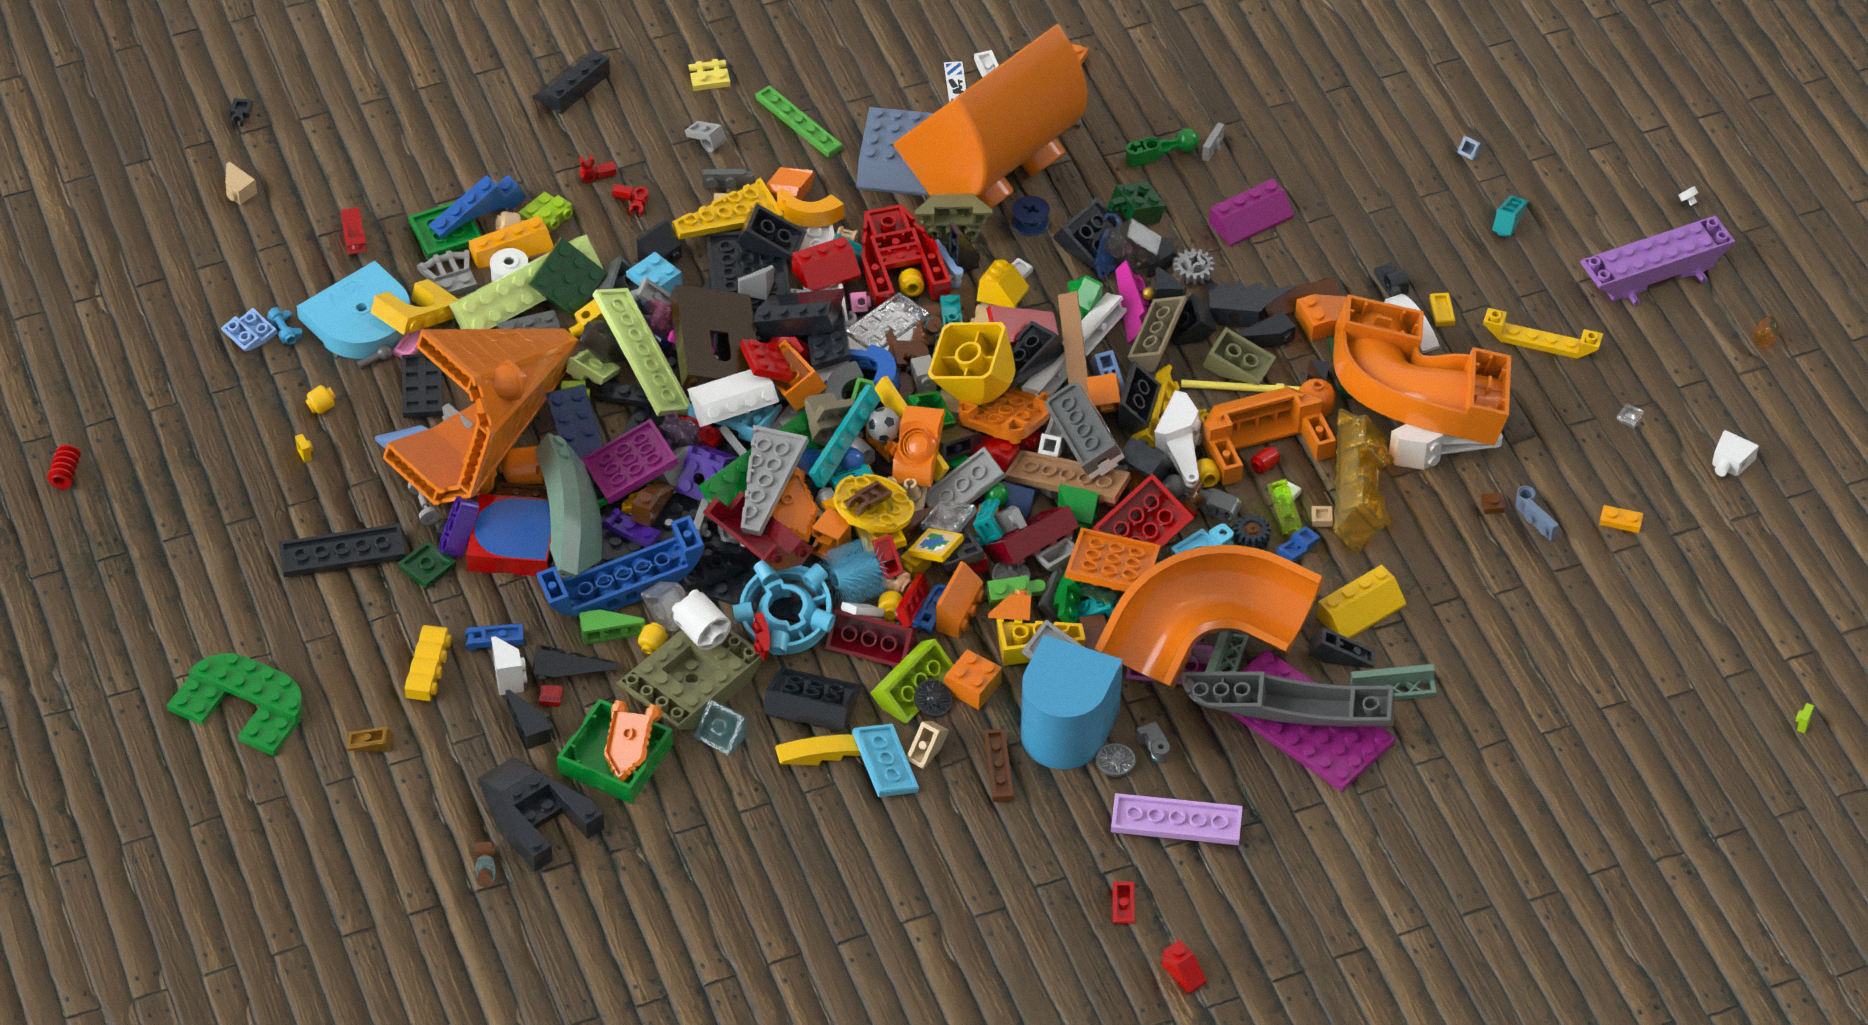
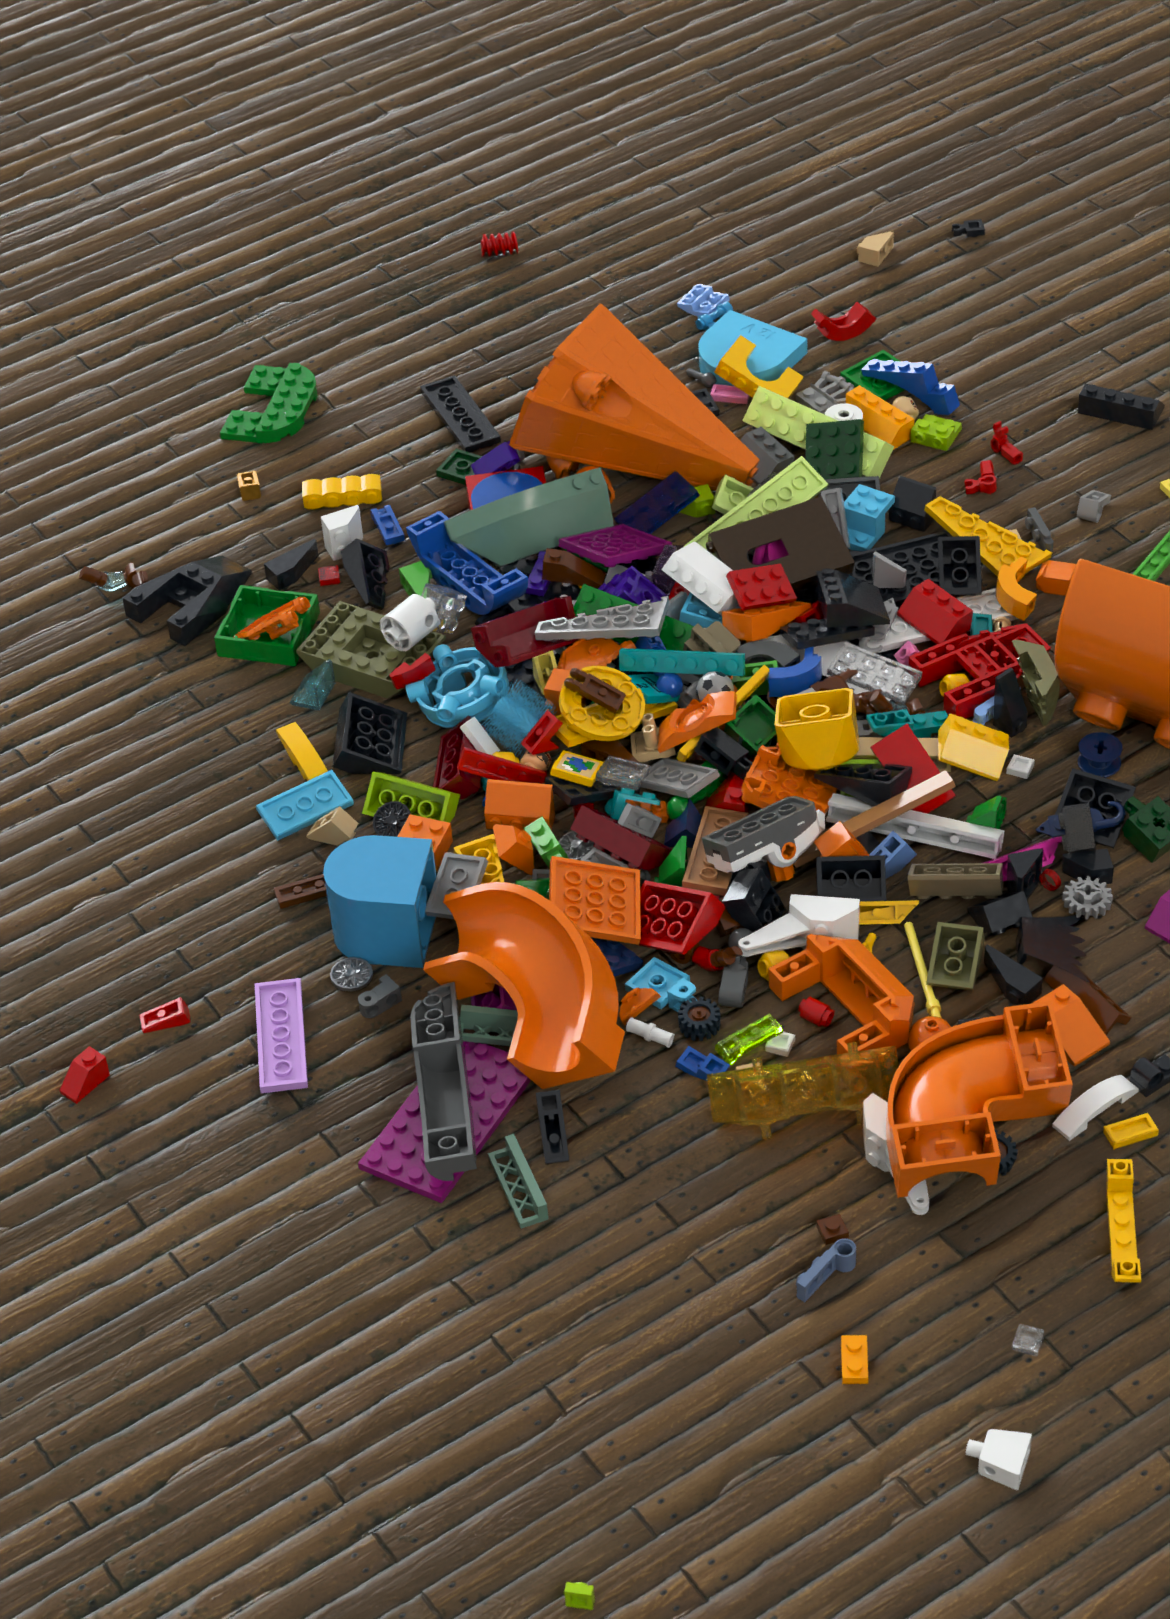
camera: 80 degrees right, 5 degrees down
yellow slope [1316,565,1406,639] -> none

